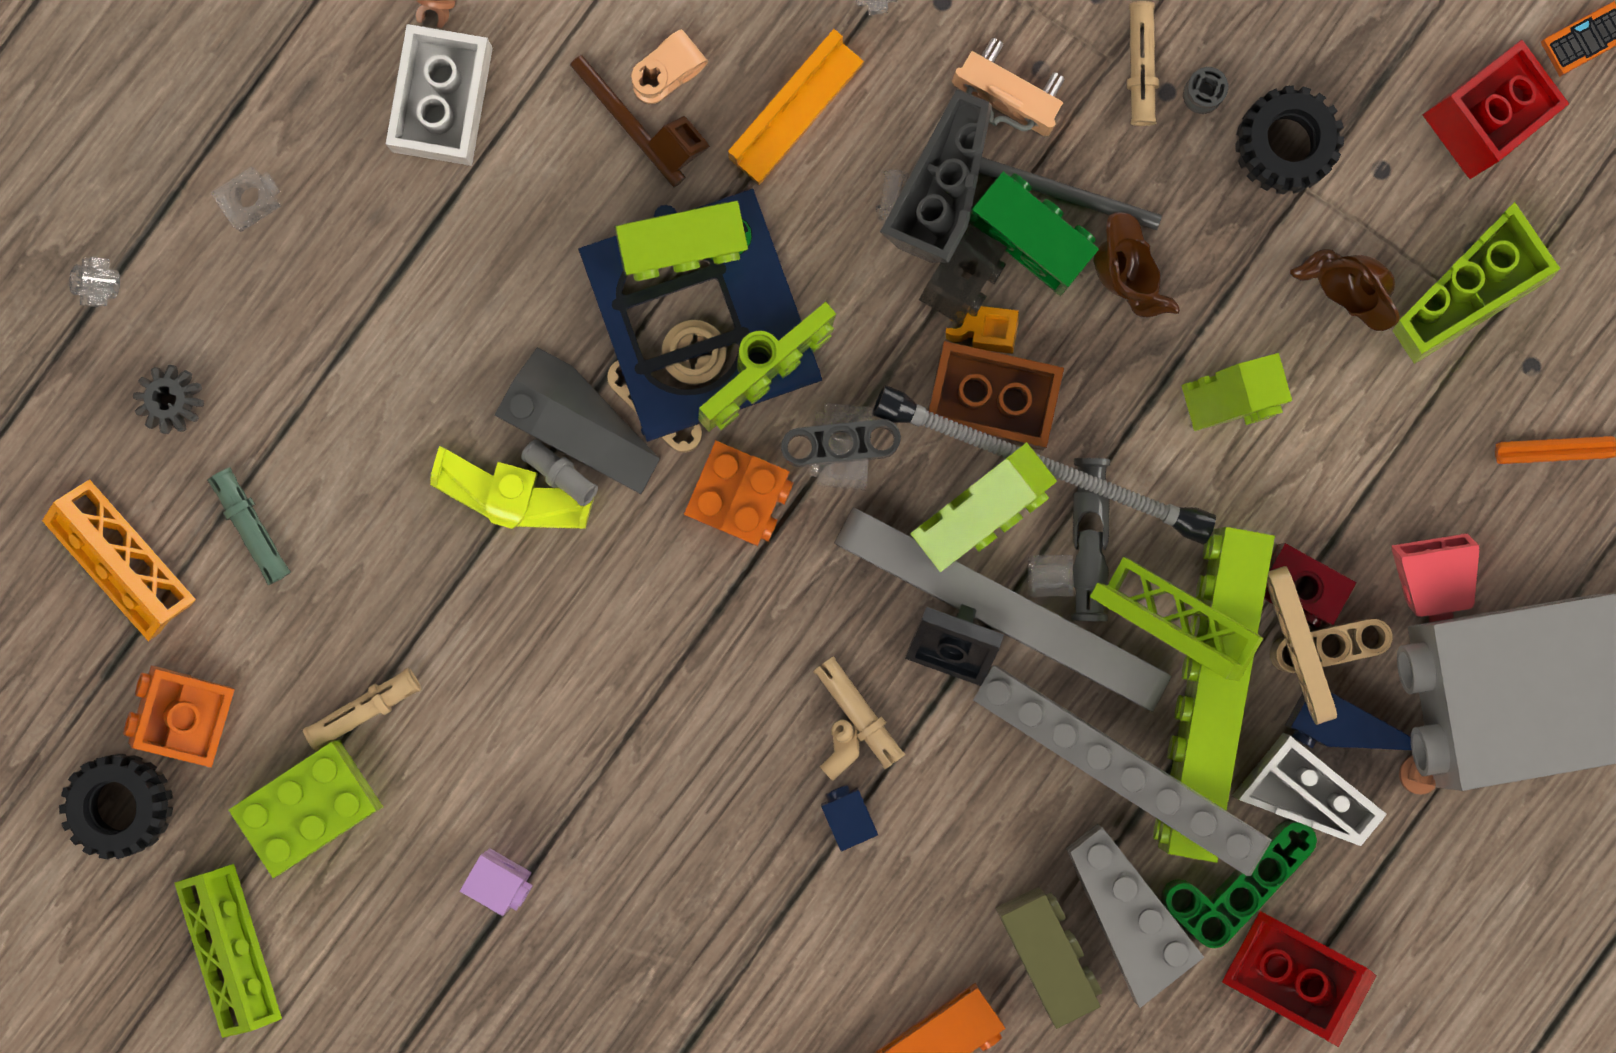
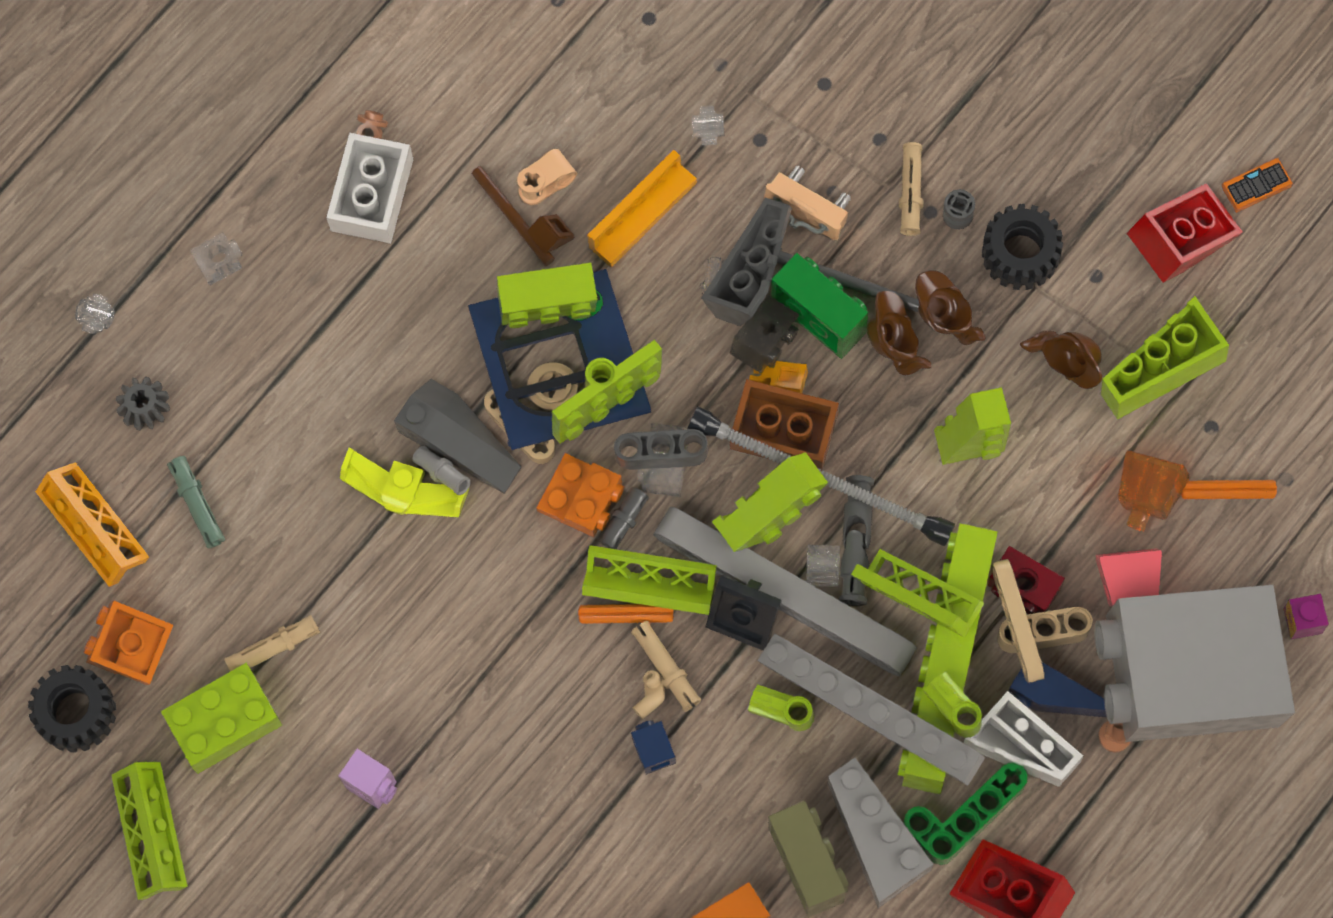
camera: 10 degrees right, 15 degrees down
none -> orange axle [578,604,674,624]
none -> lime fence [582,545,717,615]
none -> dark grey pin [598,487,649,549]
none -> lime piece [748,684,814,732]
none -> reddish brown hair [915,270,986,345]
none -> lime piece [923,672,982,738]
none -> clear orange torso [1118,450,1190,531]

